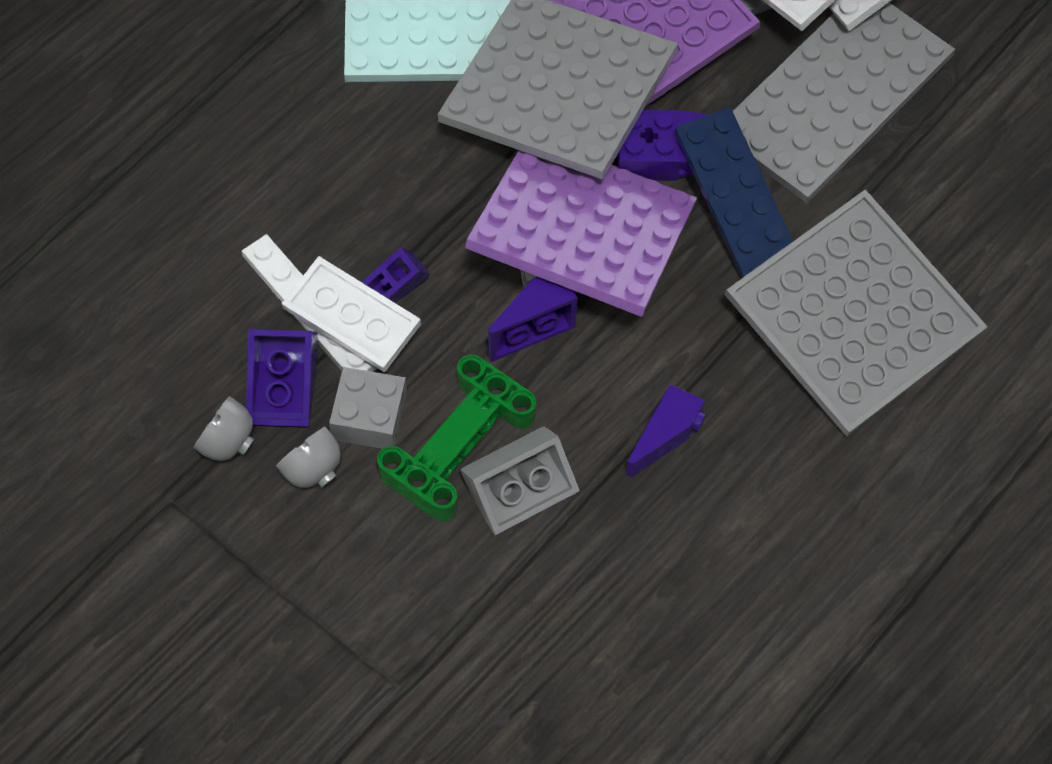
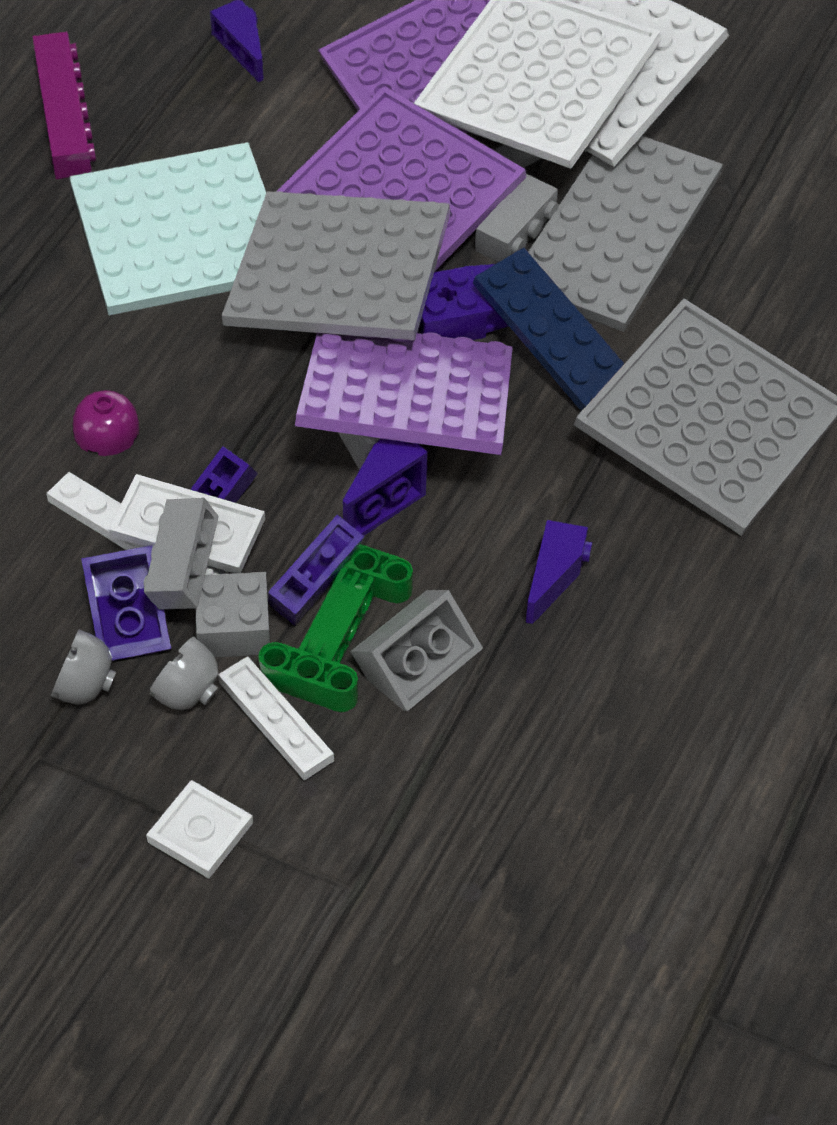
camera: 15 degrees left, 10 degrees down
none -> magenta cylinder [72,390,140,456]
none -> light grey brick [144,498,219,609]
none -> white plate [146,780,253,878]
none -> white plate [218,656,334,781]
none -> dark purple slope [268,515,364,626]
none -> light grey brick [475,174,559,262]

